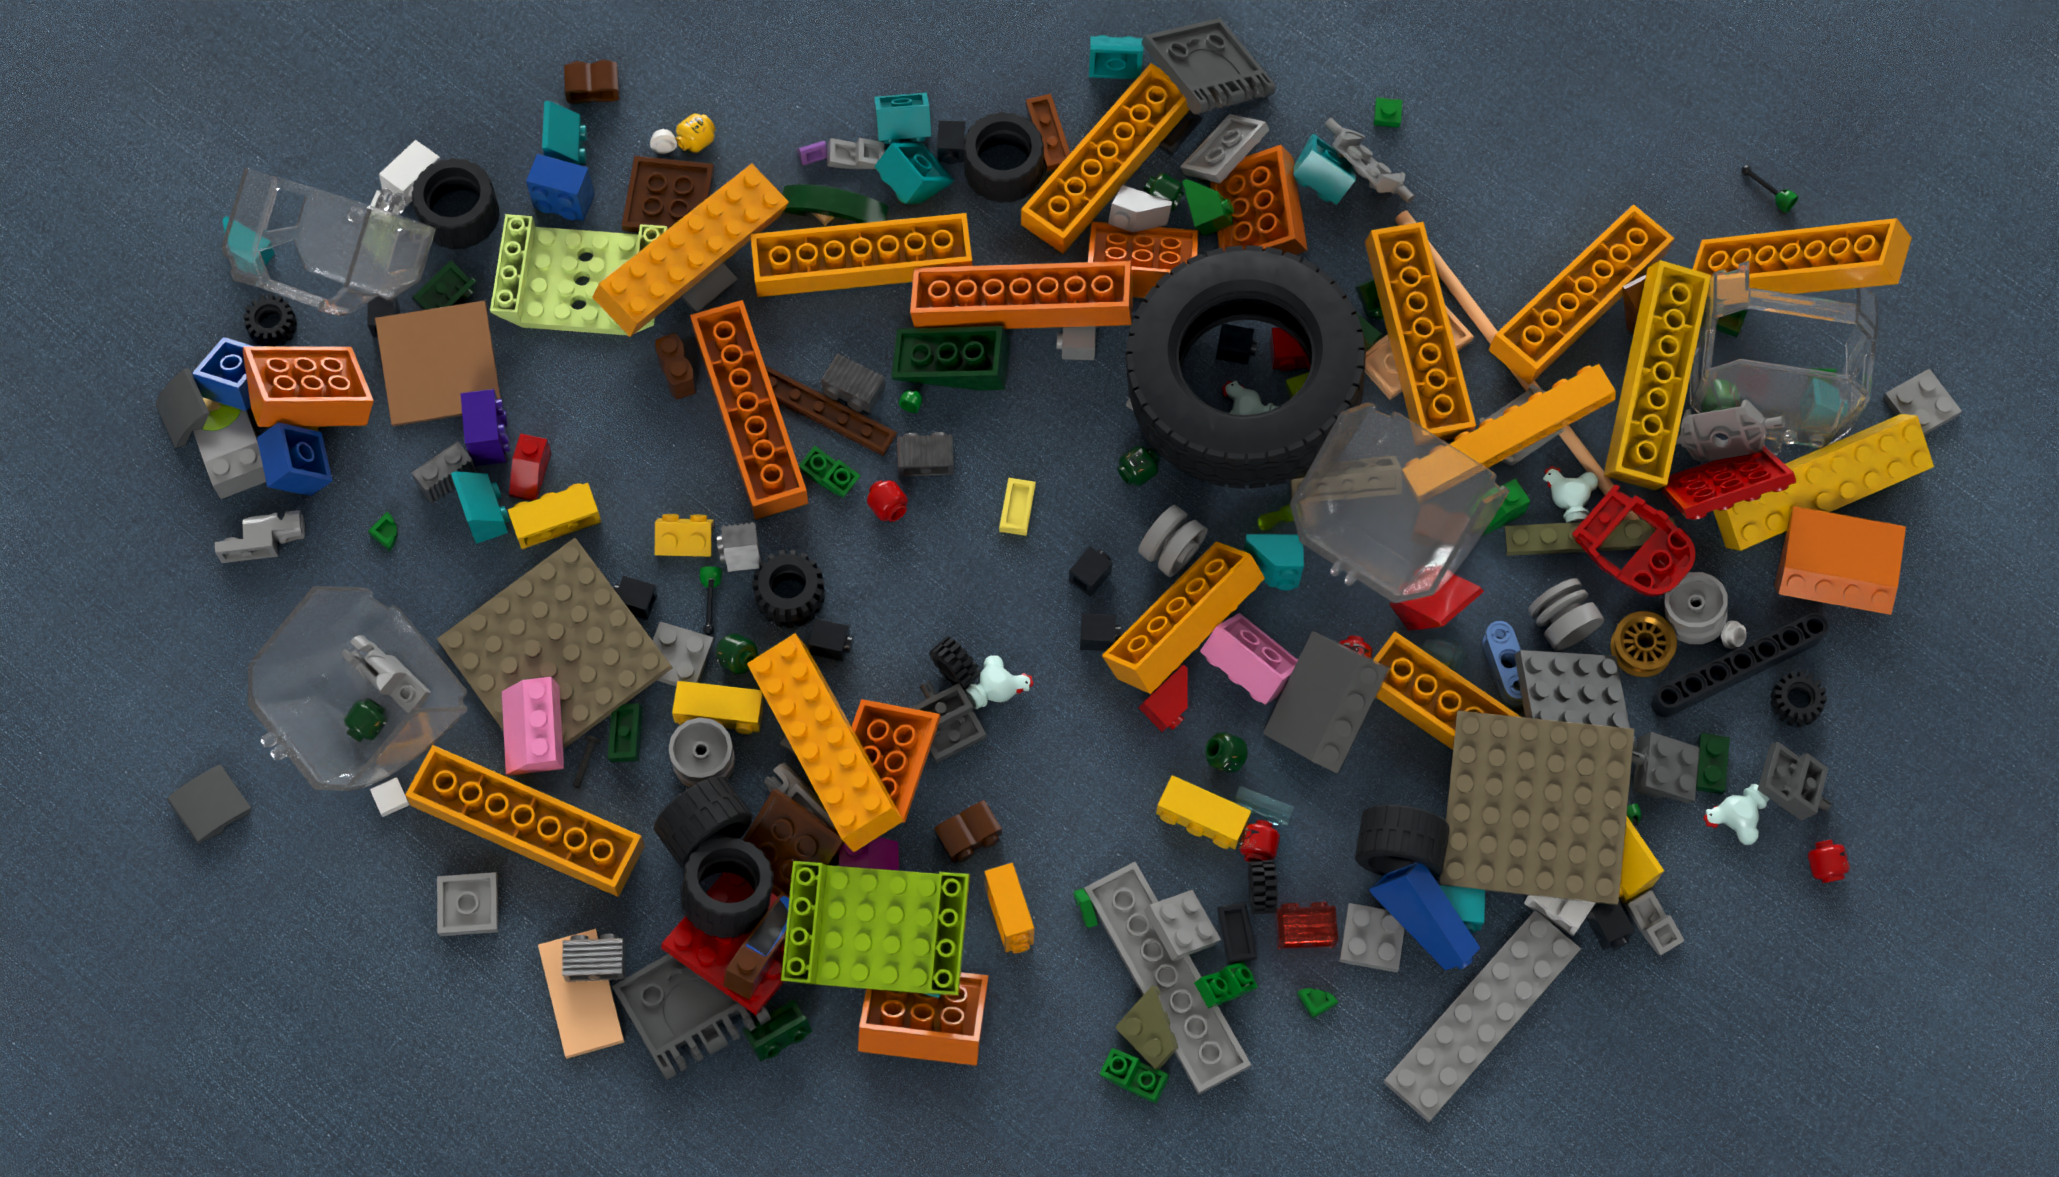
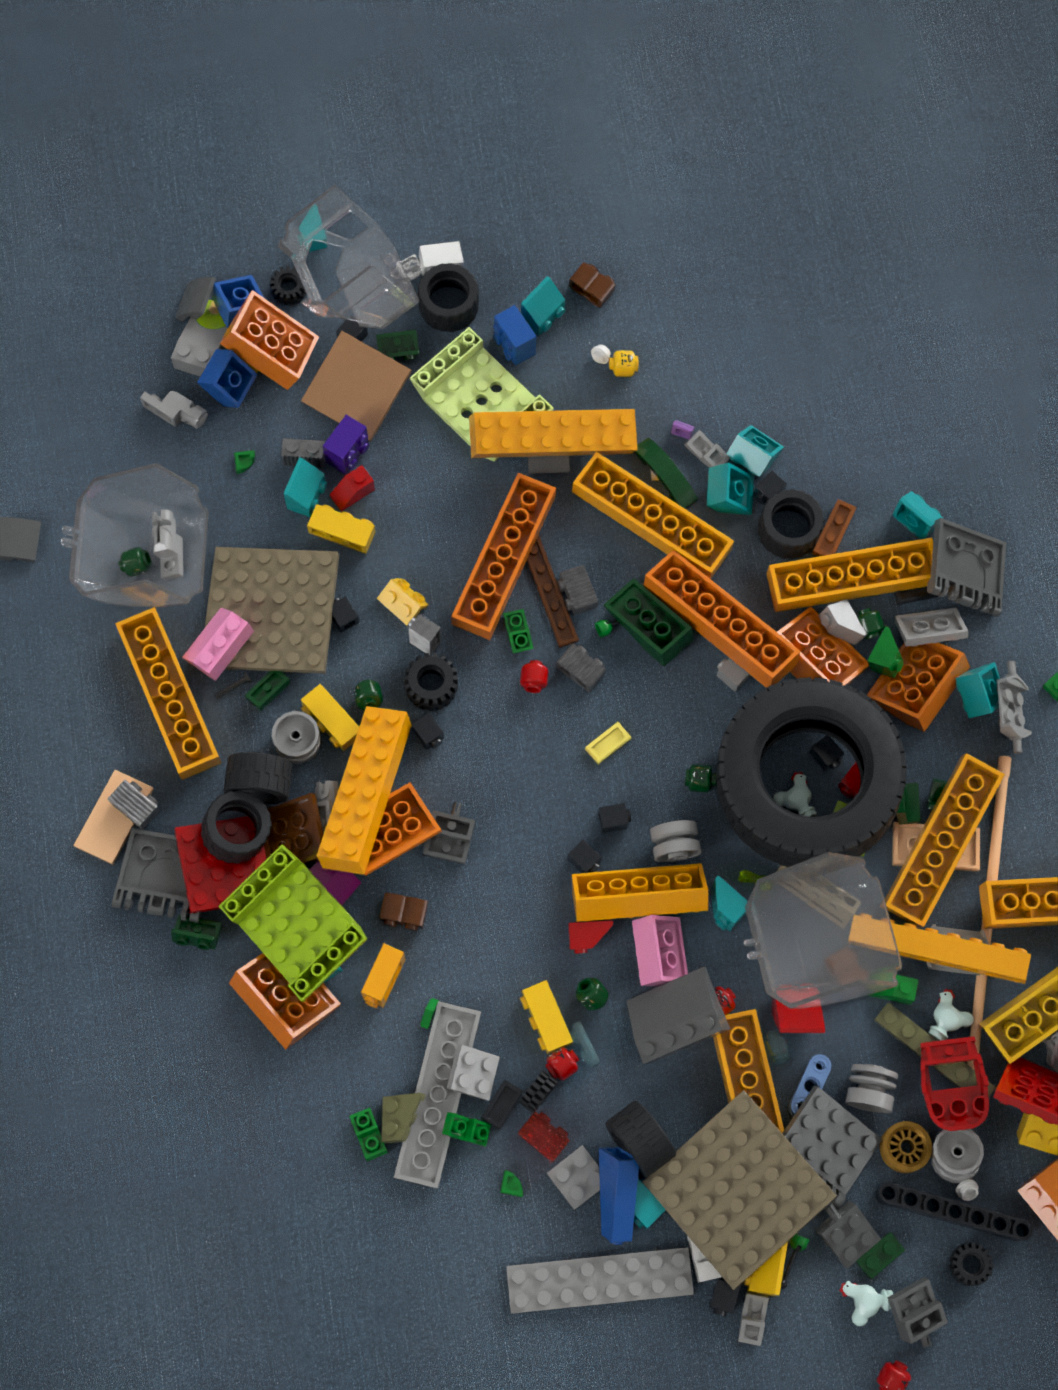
camera: 40 degrees right, 5 degrees up
white tile [370,777,409,817] -> none
light grey plate [437,872,499,936] -> none
reddish brown plate [621,156,714,233] -> none
light grey plate [653,622,714,687] -> none
reddish brown brick [655,333,696,400] -> none
hinge [699,566,722,635] -> none
slope [723,893,790,1000] -> none
black tyre [929,636,981,690] -> none
light aqua animal [964,656,1034,710] -> none

